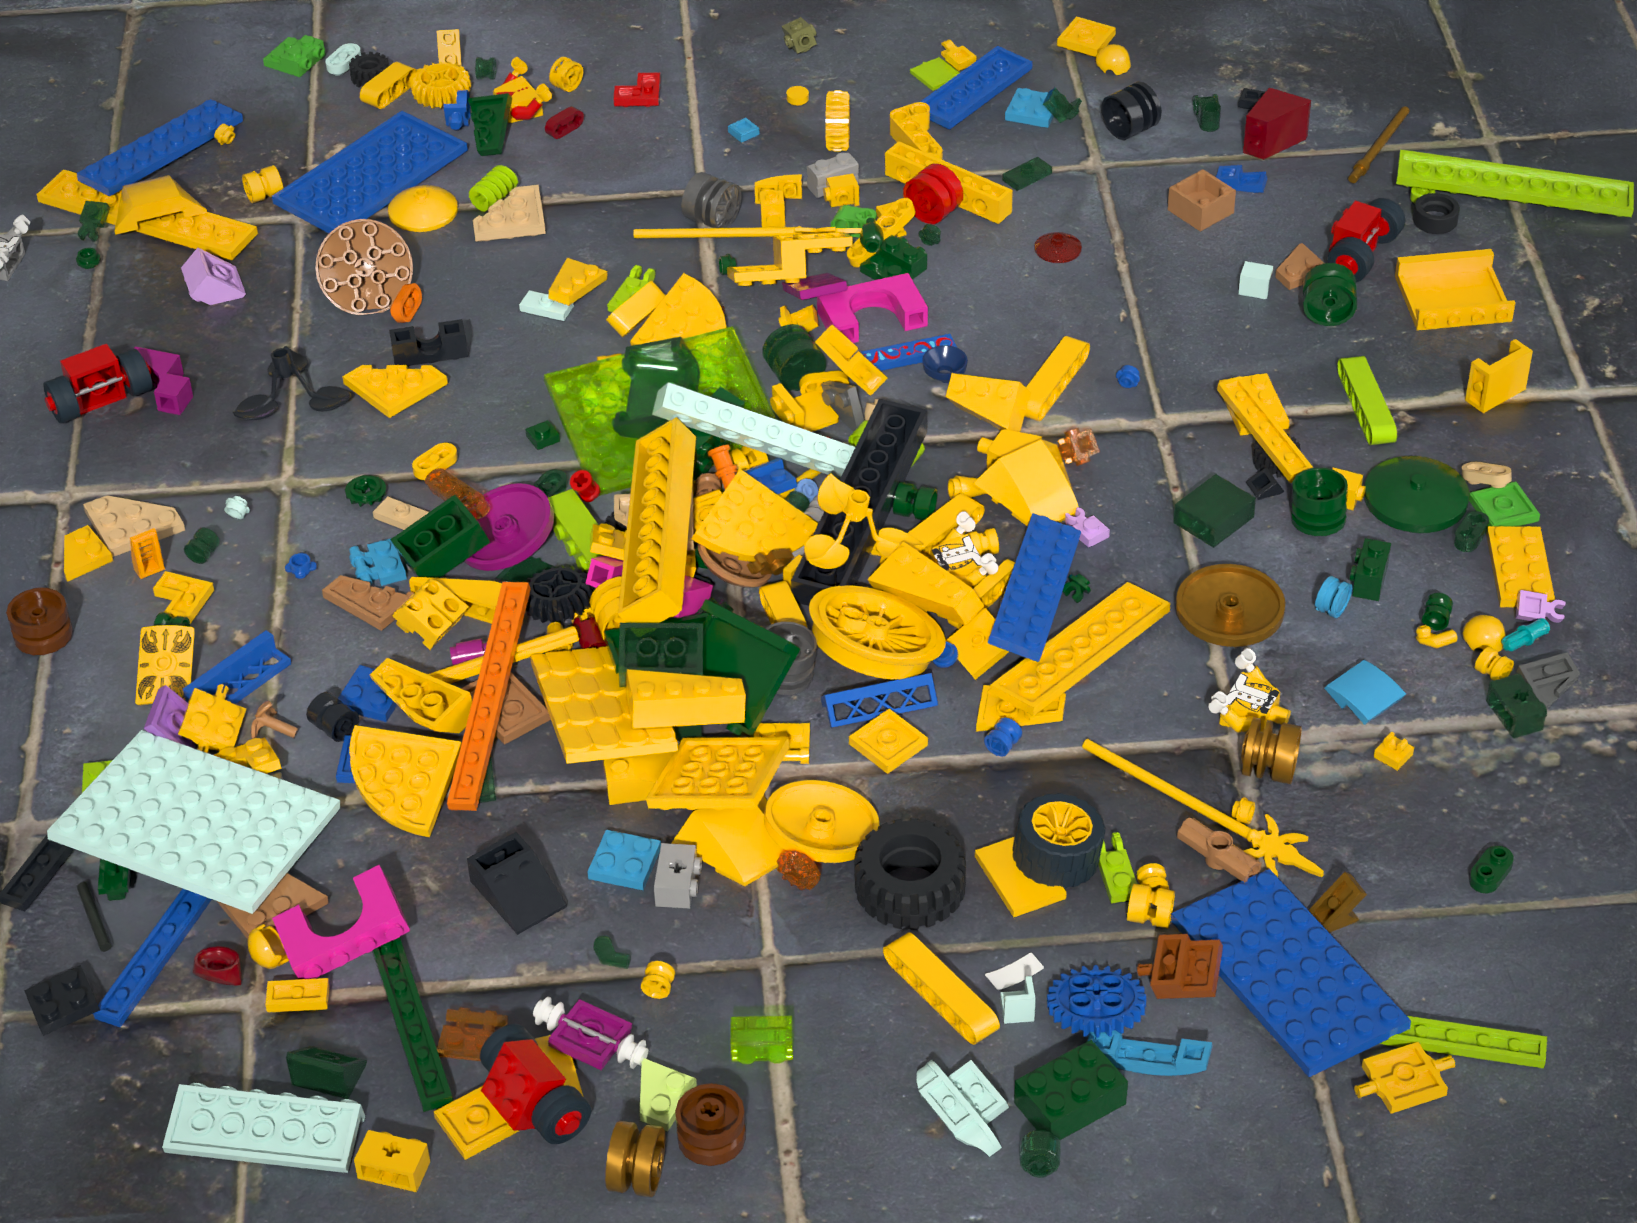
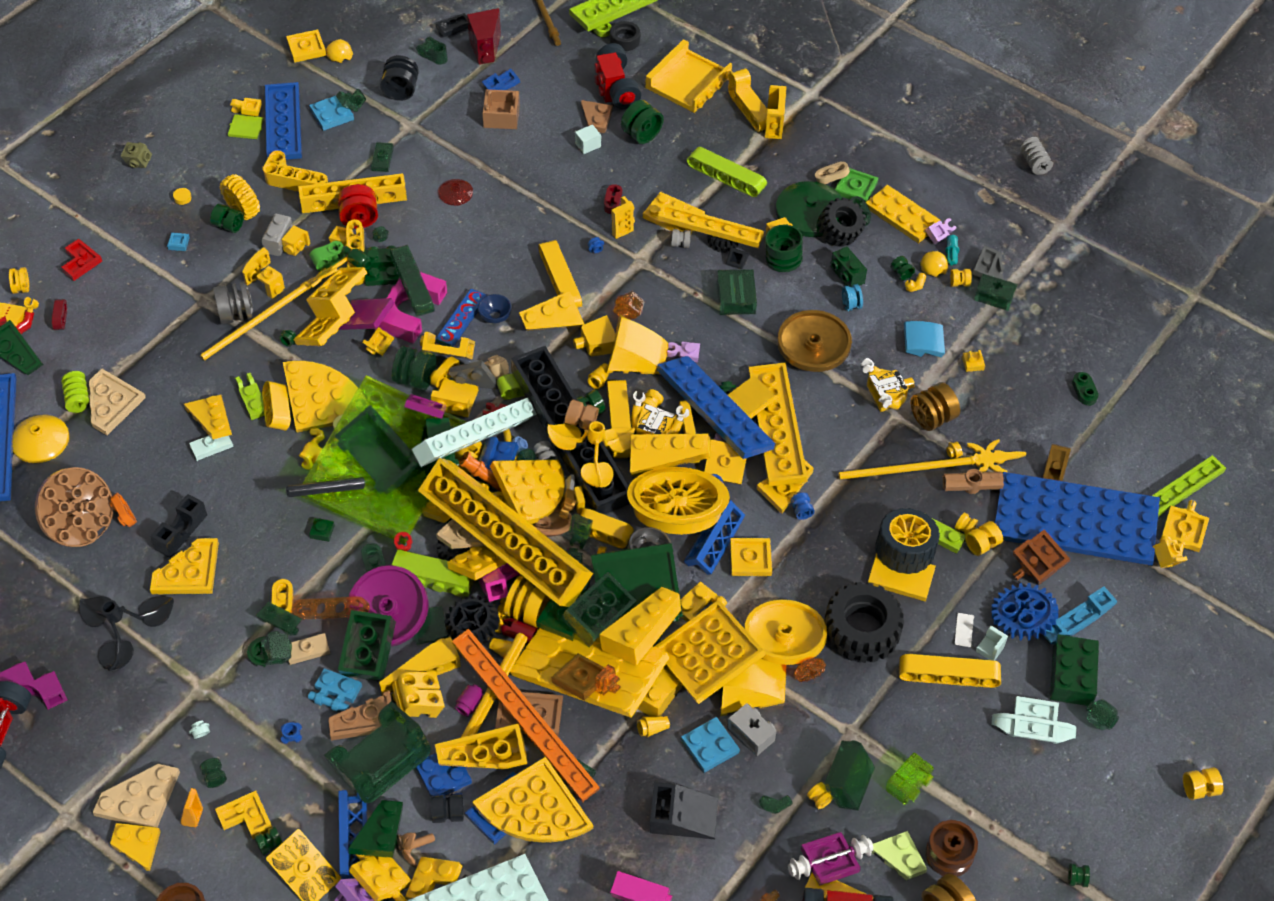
camera: 50 degrees left, 10 degrees up
none -> dark green wheel [210,204,244,233]
none -> clear green hinge [256,602,302,636]
none -> clear green brick [261,631,292,665]
none -> black axle [286,477,365,497]
none -> clear green windscreen [324,701,431,803]
none -> dark green wing [348,800,403,858]
none -> clear green beam [390,245,435,317]
none -> magenta tile [404,394,446,419]
none -> pearl gold plate [551,653,611,701]
none -> medium nougat wheel [565,399,599,430]
none -> clear green plate [569,514,593,550]
none -> clear orange tile [595,664,621,695]
none -> dark red beam [604,184,622,214]
none -> yellow bracket [611,196,635,239]
none -> yellow cone [637,716,670,738]
none -> light grey wheel [672,229,691,248]
none -> yellow beam [728,68,768,132]
none -> yellow tile [728,375,777,418]
none -> black tyre [817,198,866,247]
none -> clear green brick [825,740,875,811]
none -> yellow brick [1153,536,1188,568]

